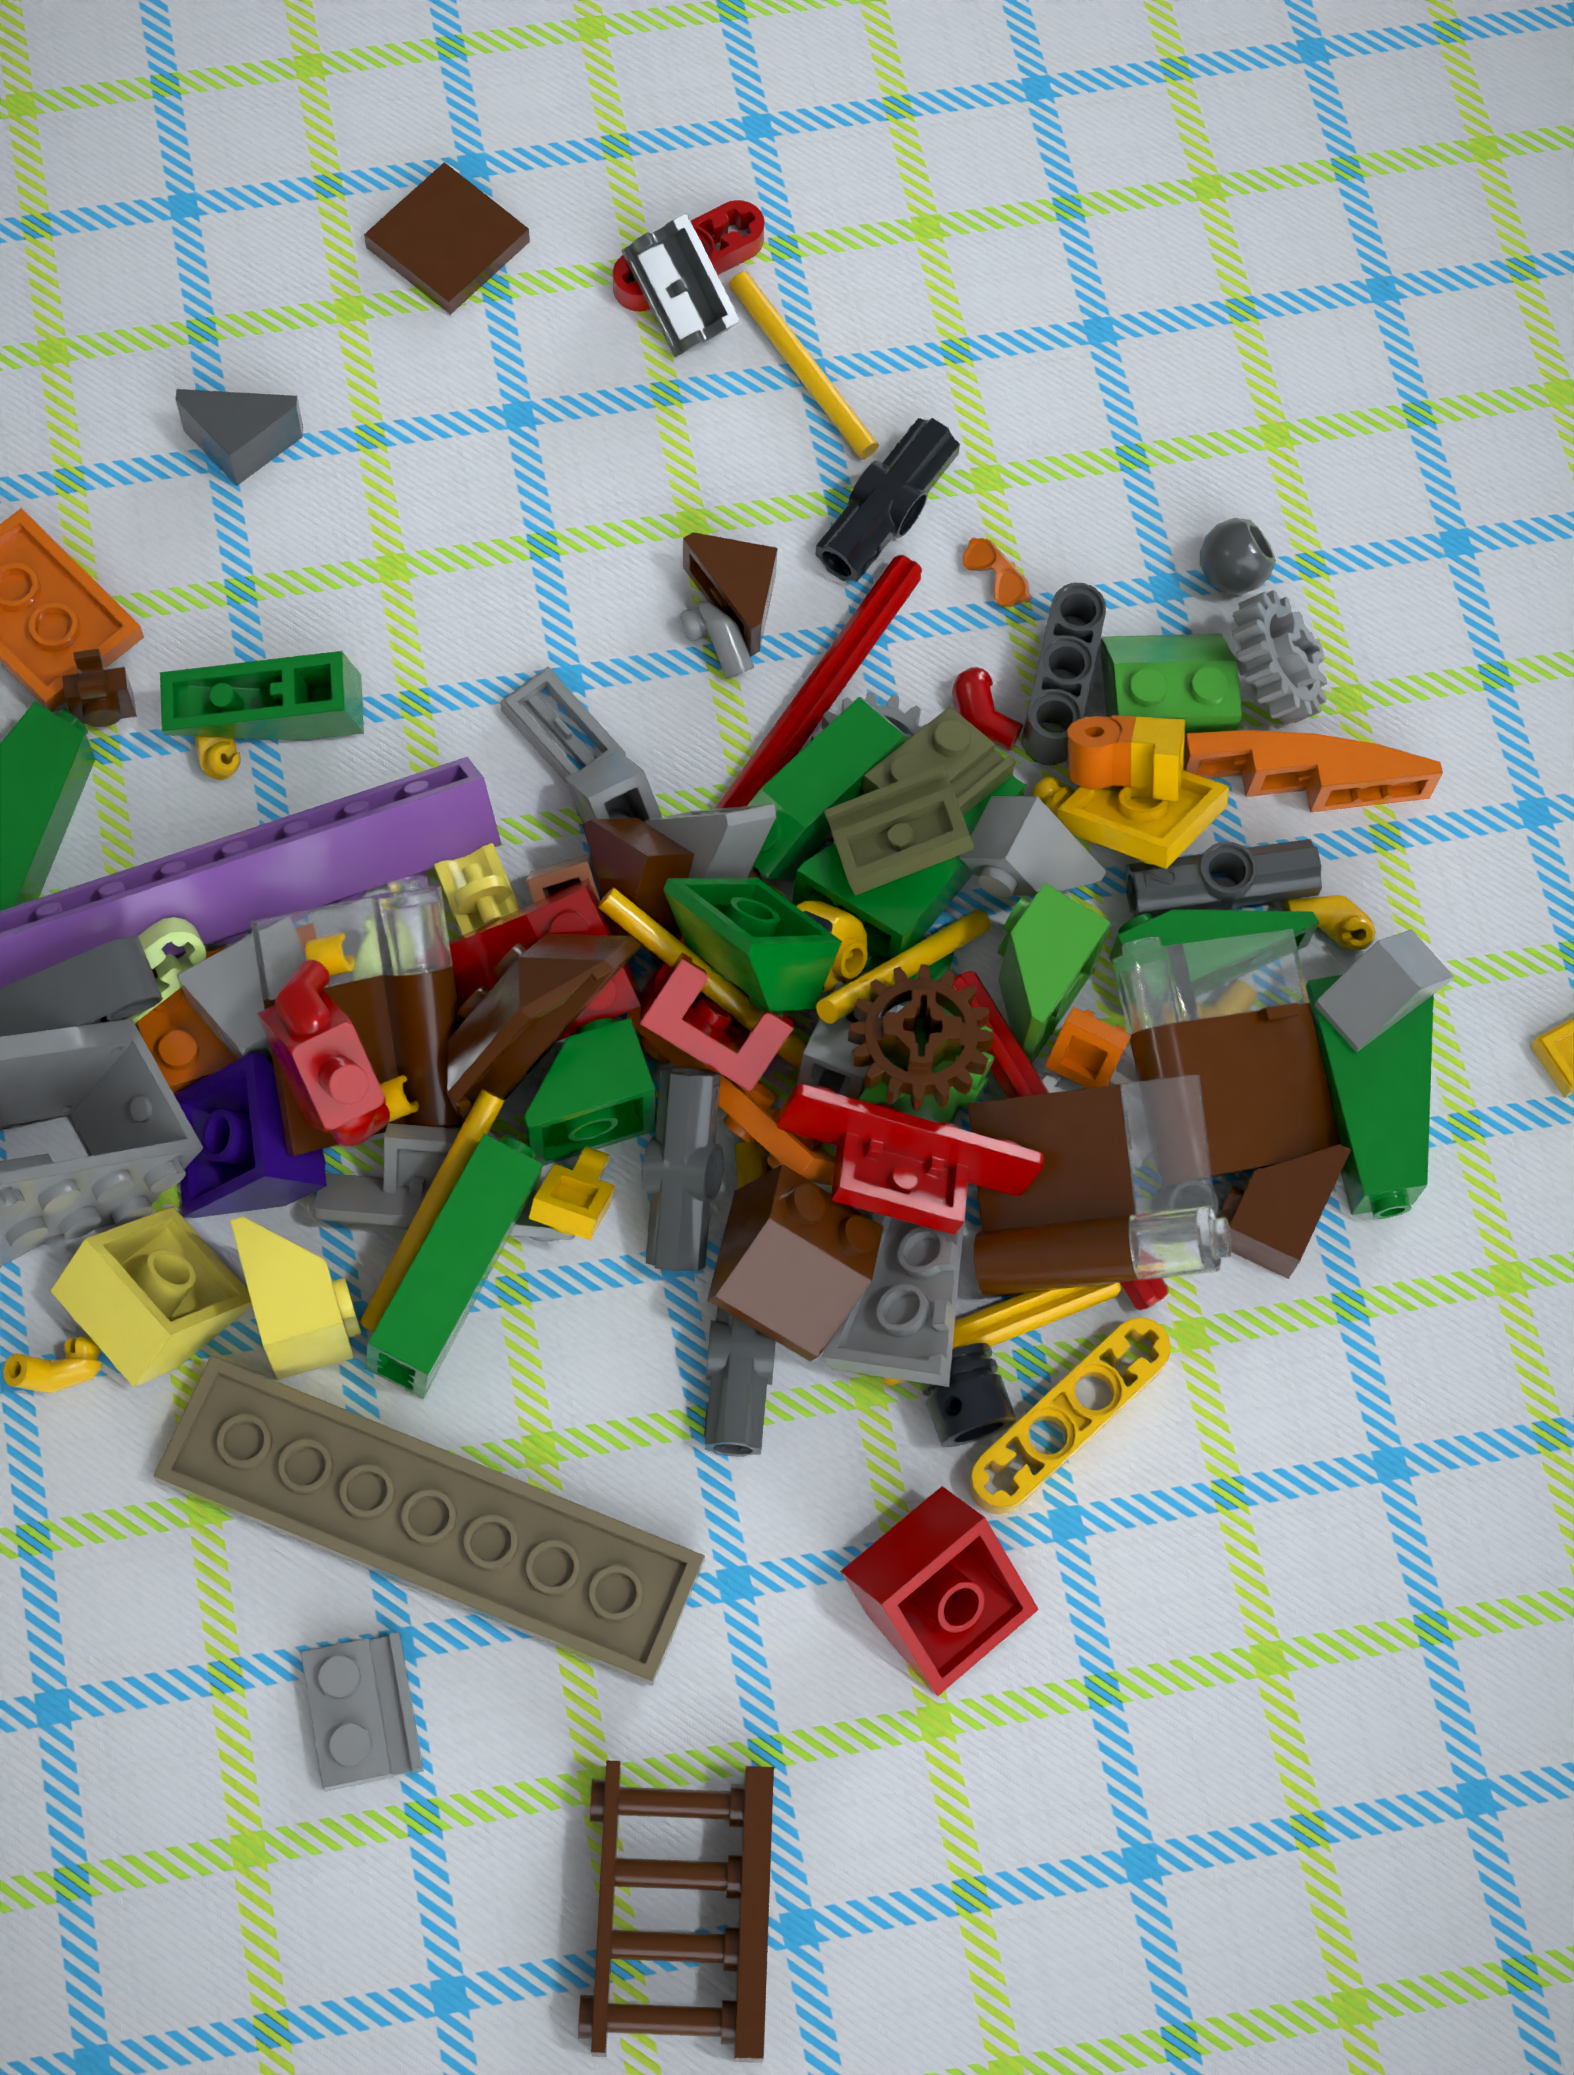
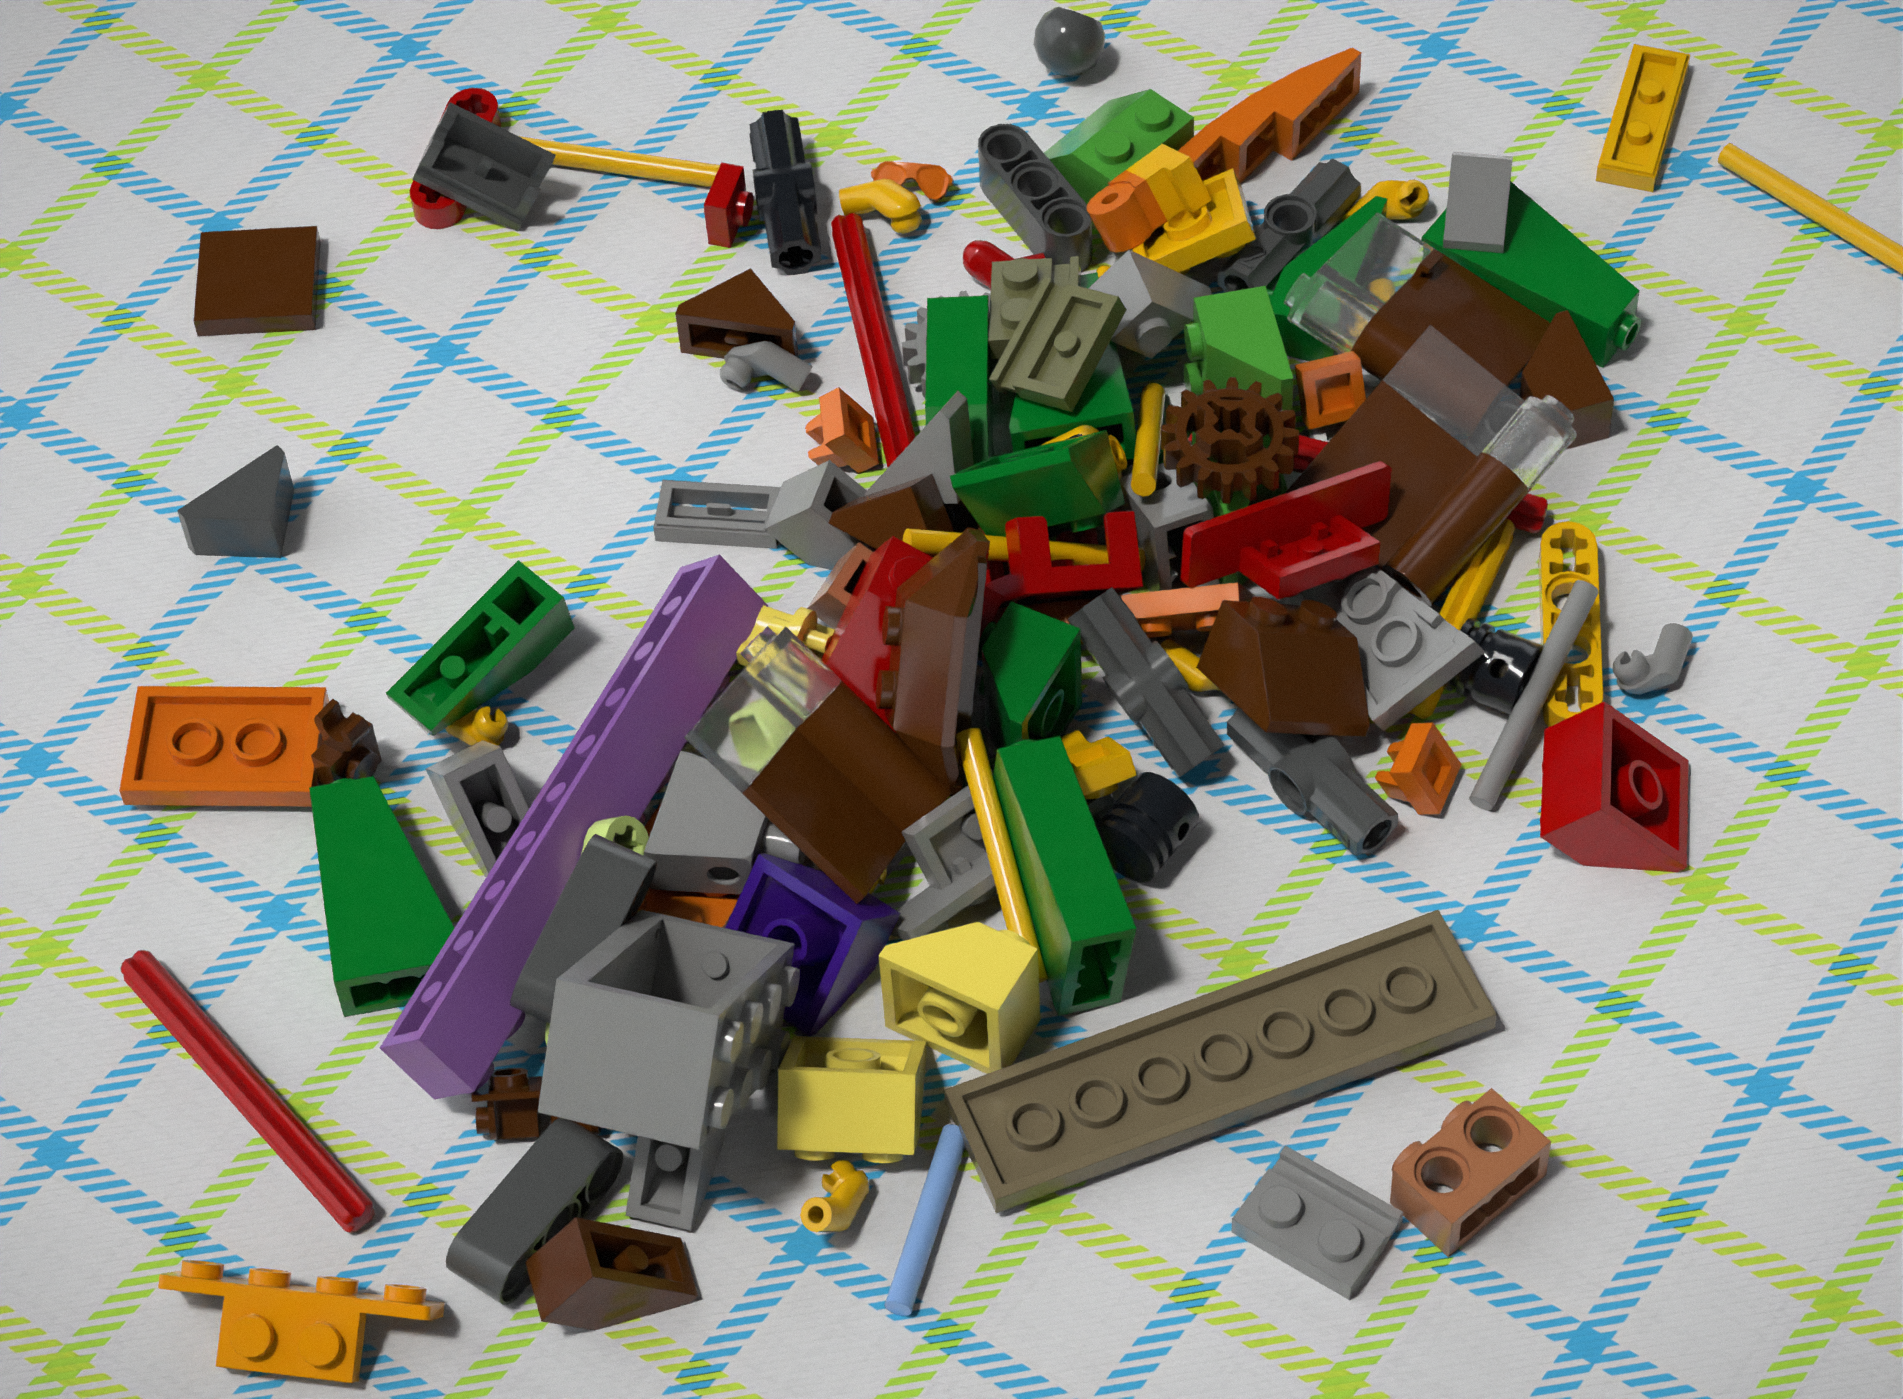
camera: 35 degrees left, 15 degrees down
red torso [256,933,419,1146] -> none
reddish brown fence [578,1760,774,2063] -> none
light grey gear [1232,590,1327,725] -> none
none -> light grey slope [426,740,529,877]
none -> red plate [704,162,754,248]
none -> orange tile [805,387,879,474]
none -> yellow arm [839,179,922,234]
none -> light blue bar [885,1124,965,1316]
none -> black piece [1096,772,1199,882]
none -> orange tile [1375,722,1462,815]
none -> nougat brick [1390,1088,1551,1257]
none -> light grey bar [1469,580,1599,810]
none -> light grey arm [1613,623,1693,695]

